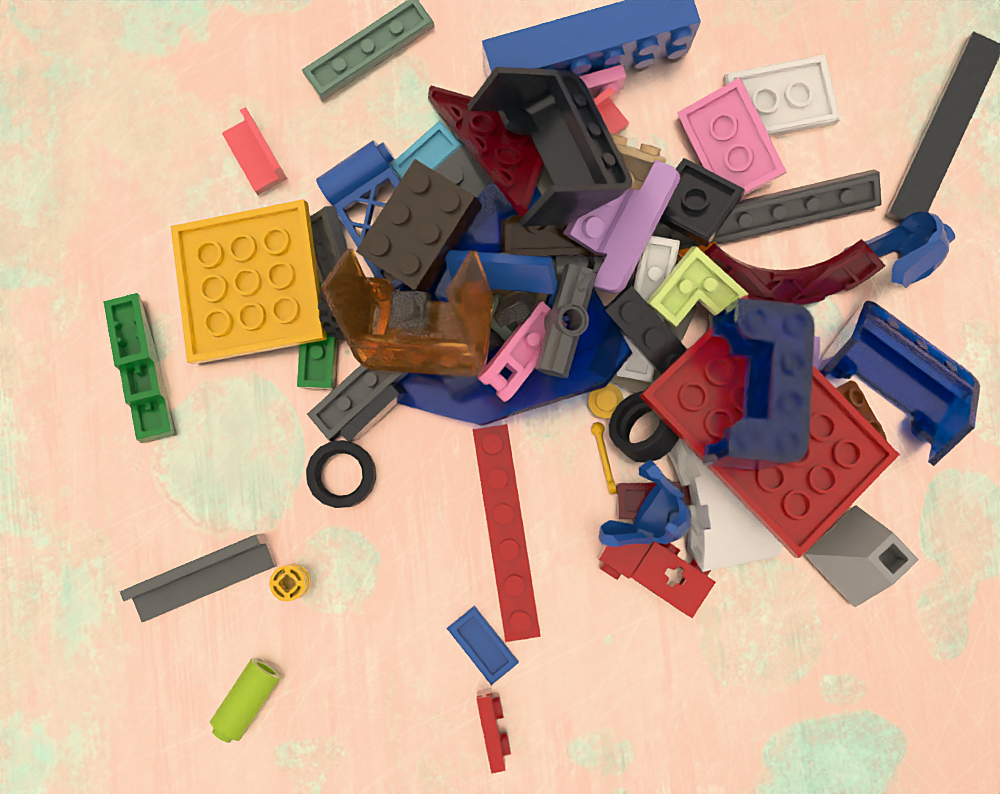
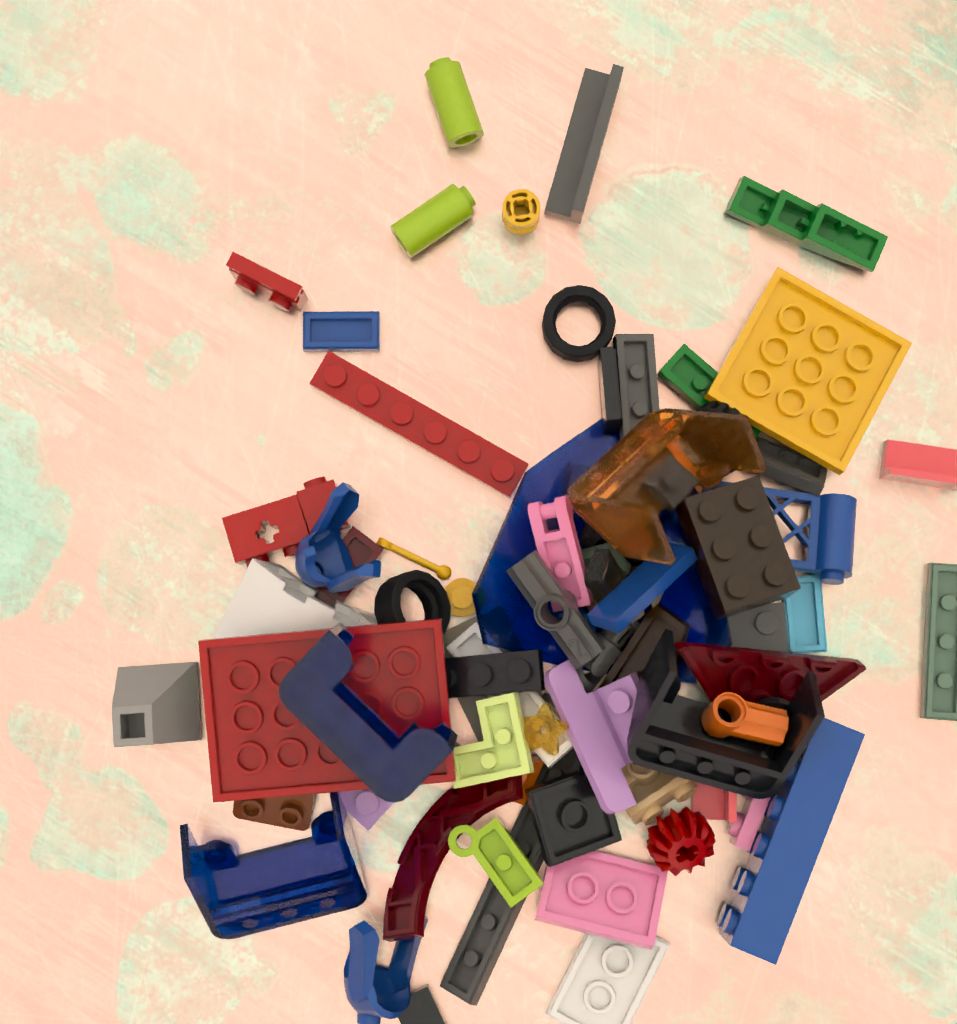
camera: 130 degrees right, 0 degrees up
none -> lime brick [390,183,476,258]
none -> lime hinge [448,817,544,908]
none -> clear yellow plate [523,703,569,756]
none -> red gear [646,806,716,876]
none -> orange piece [701,692,789,747]

